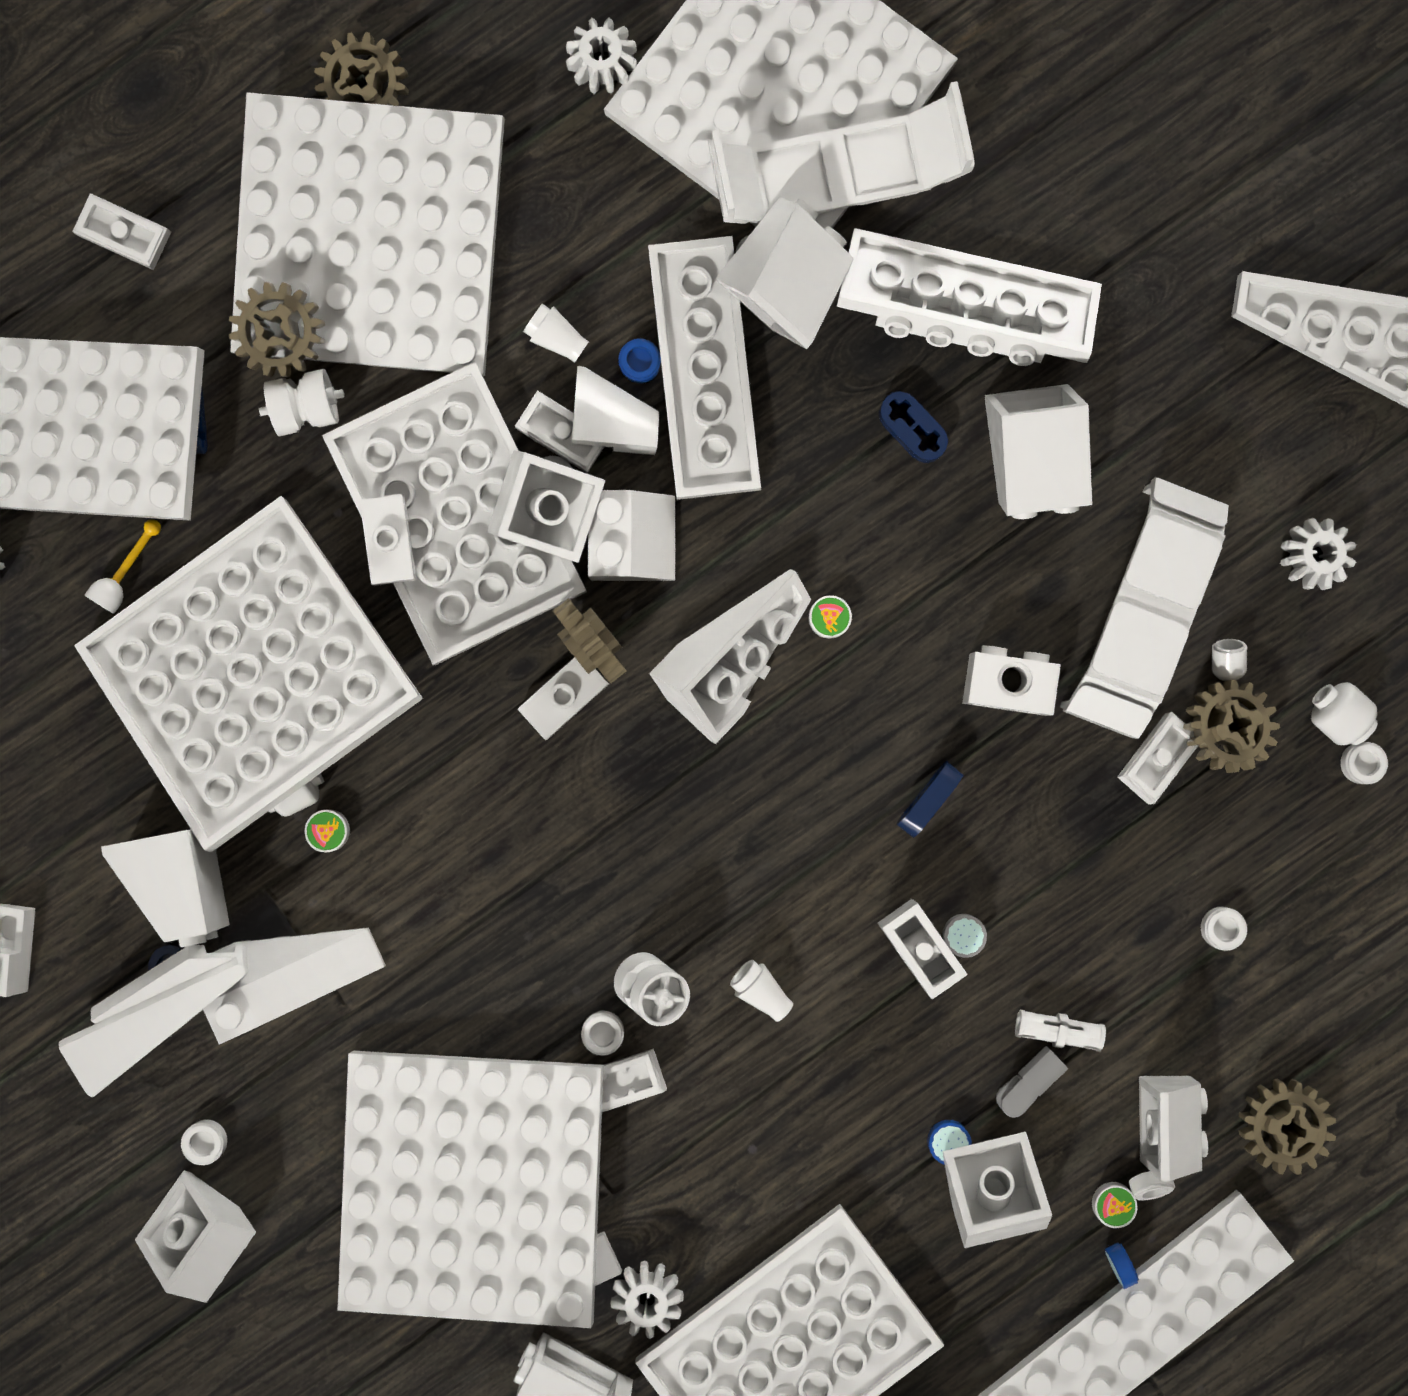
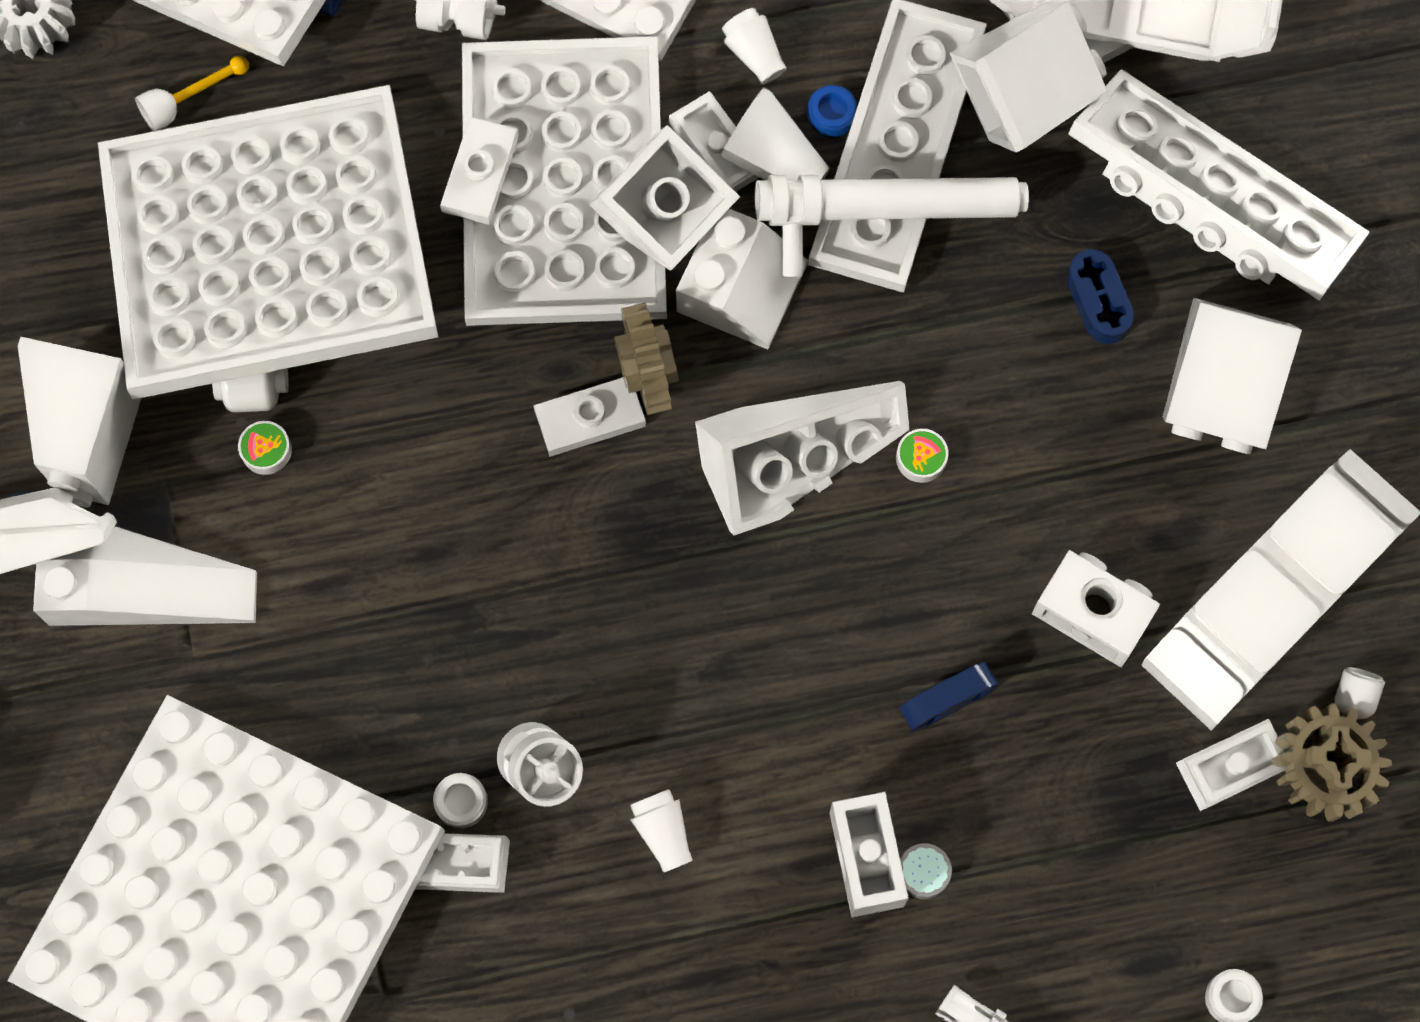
camera: 25 degrees right, 15 degrees down
none -> white cylinder [755,175,1029,277]

